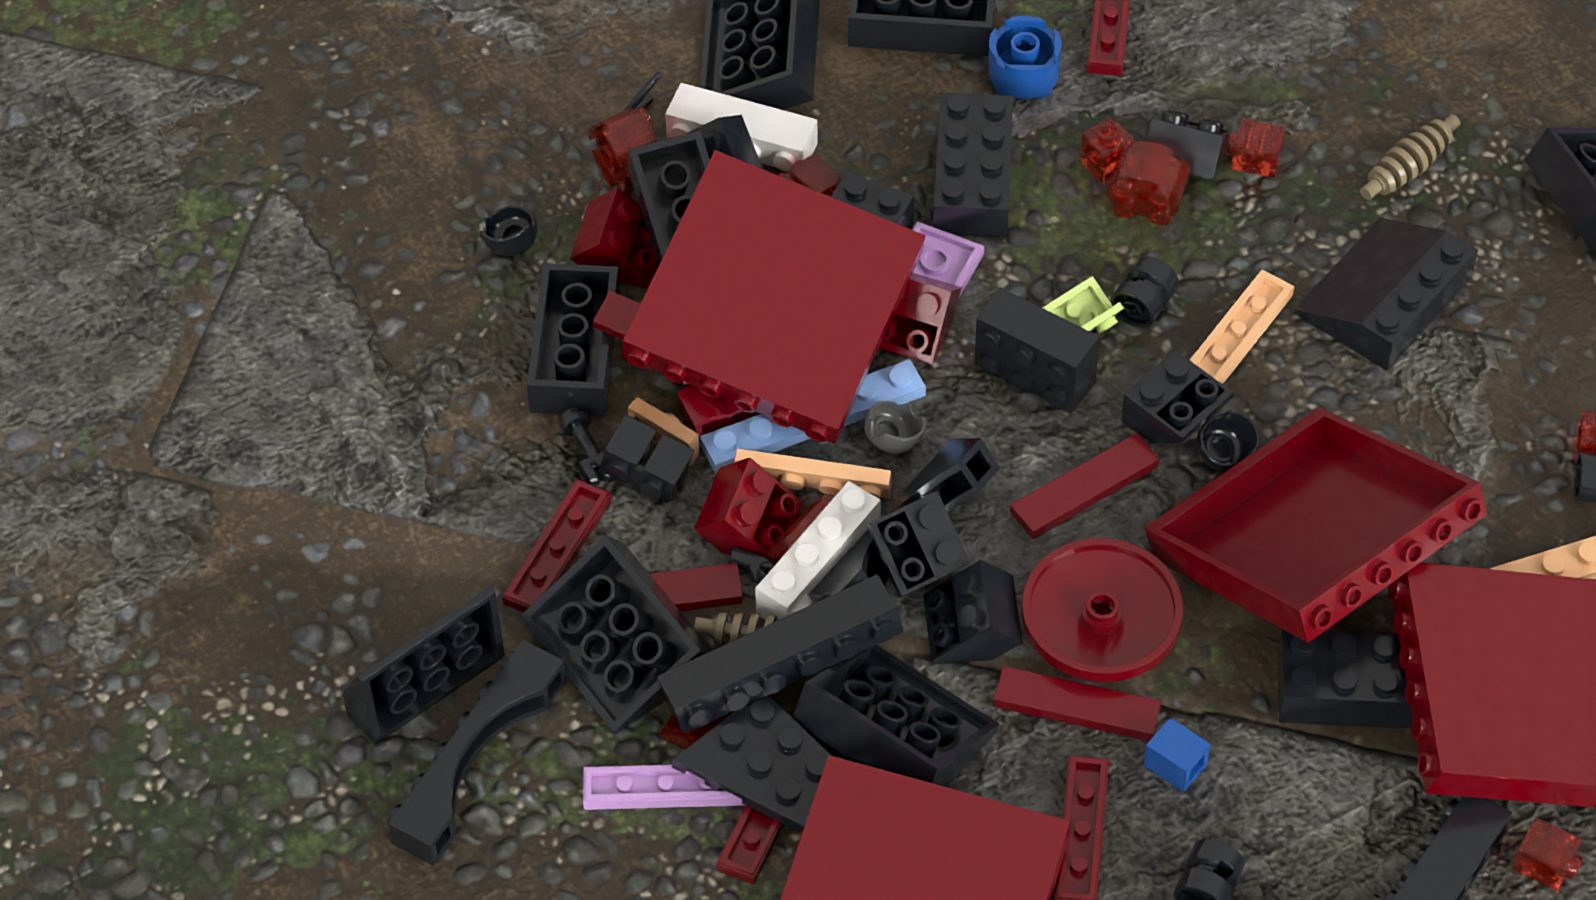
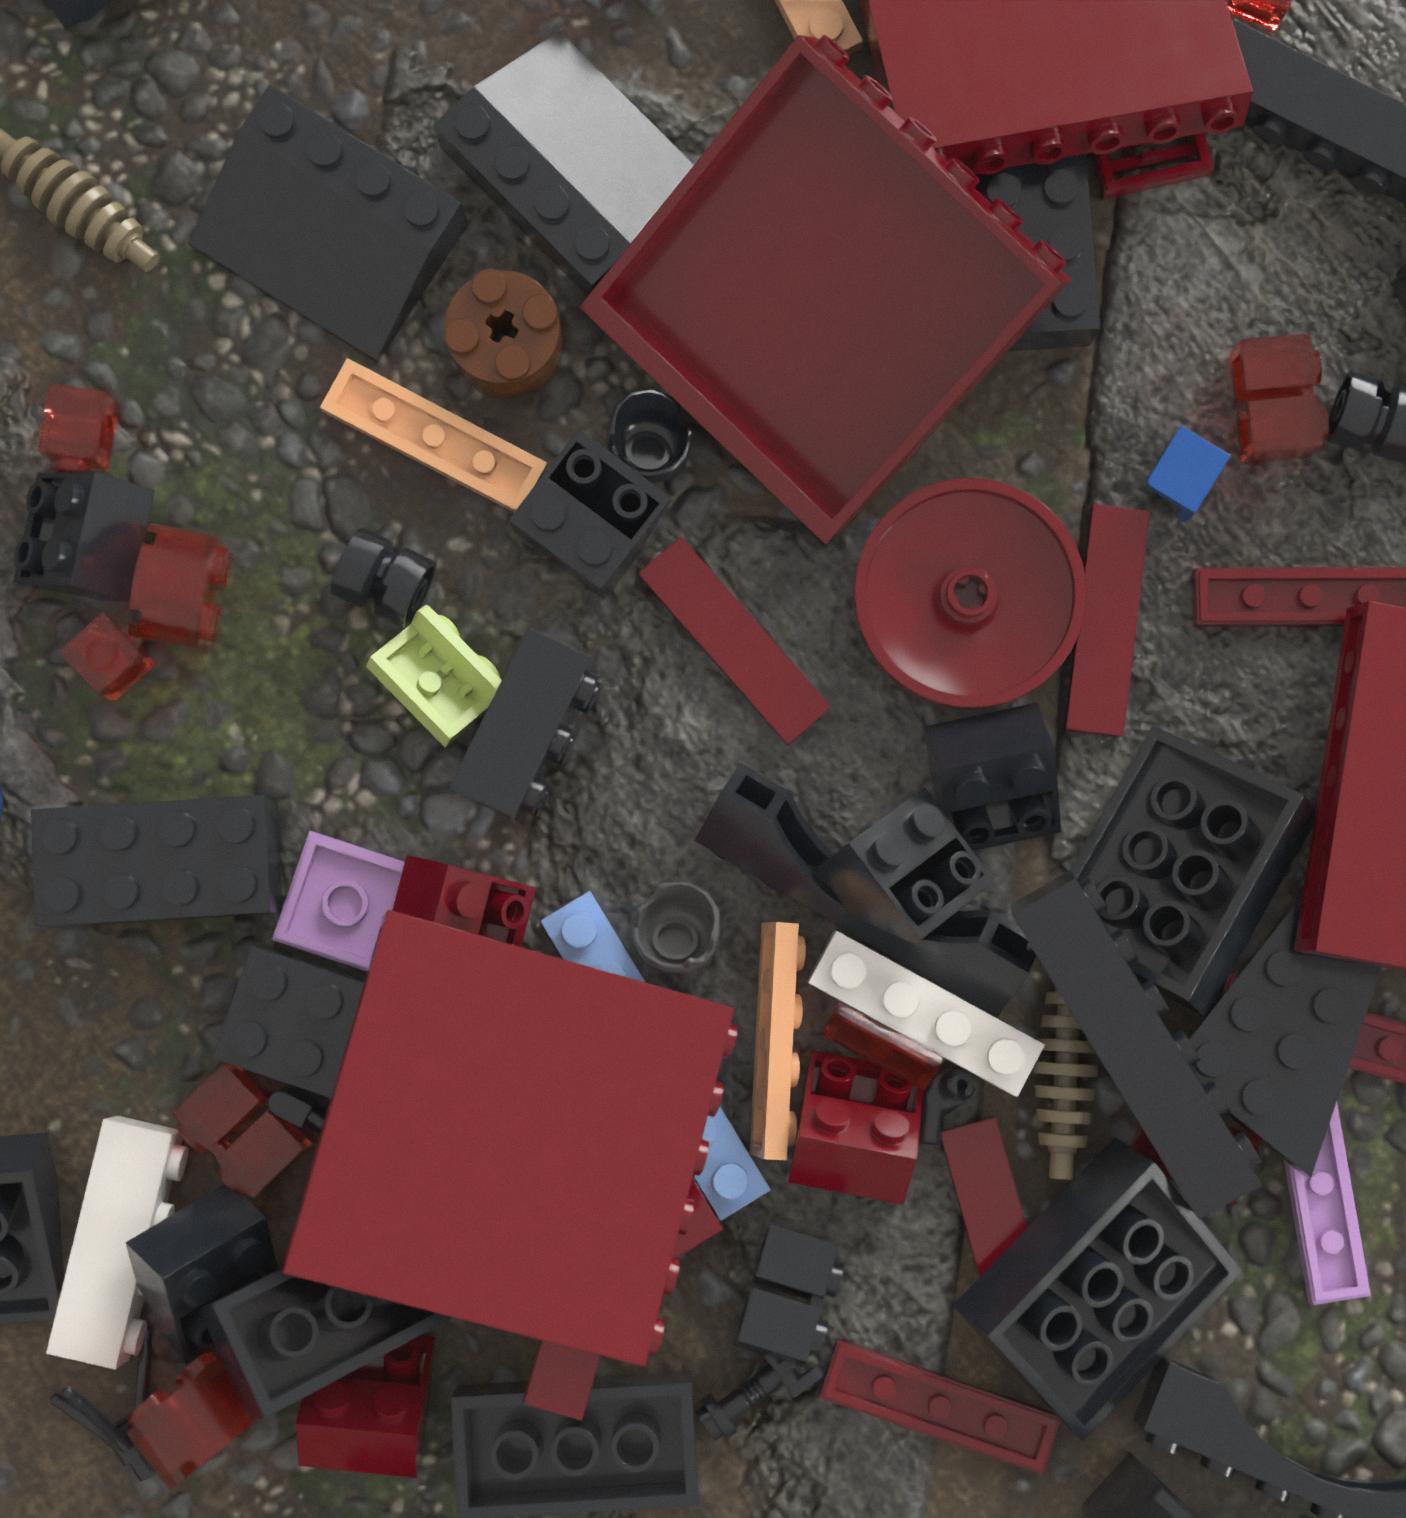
camera: 95 degrees left, 30 degrees up
medium nougat plate [628,397,700,466] -> none
none -> slope [433,31,694,296]
none -> reddish brown brick [444,268,563,399]
none -> dark red tile [1090,133,1214,200]
none -> clear red piece [1229,333,1329,464]

